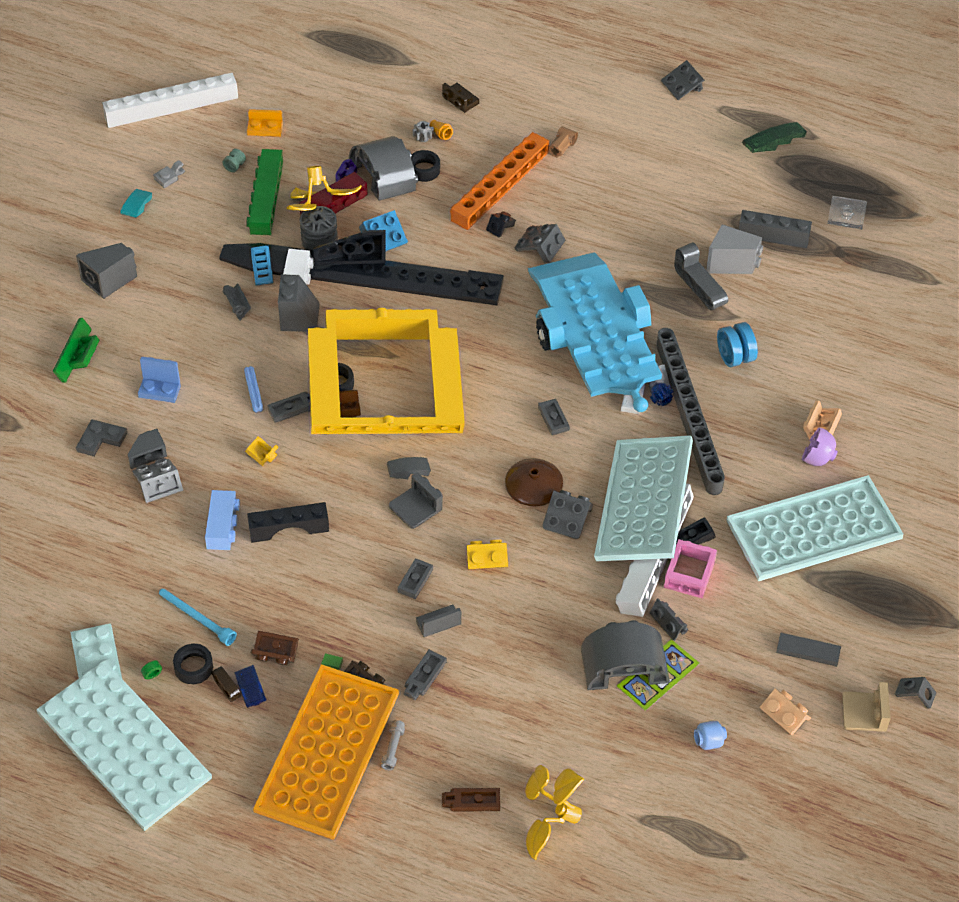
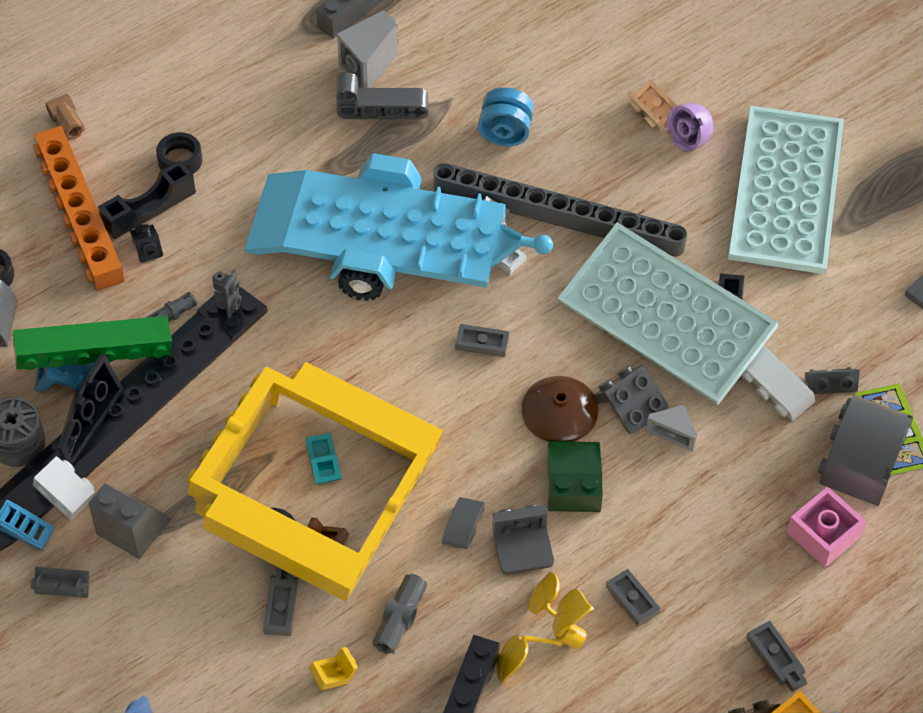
camera: 60 degrees left, 5 degrees up
light blue axle [244,366,263,413] -> none
dark grey panel [416,604,461,637] -> none
yellow bracket [466,540,508,570] -> none
dark grey bracket [514,224,566,263] -> none
clear blue gear [650,383,674,406] -> none
bright pink window [664,539,717,599] -> none
none -> green brick [13,316,172,370]
none -> black arch [98,160,196,239]
none -> dark grey pin [147,292,197,321]
none -> black tyre [156,132,203,174]
none -> dark grey hinge [212,269,242,318]
none -> teal slope [305,433,342,485]
none -> dark grey piece [372,573,427,654]
none -> yellow plant [497,572,593,685]
none -> dark green slope [548,441,603,512]
none -> light grey slope [646,405,697,452]
none -> bright pink brick [786,486,867,567]

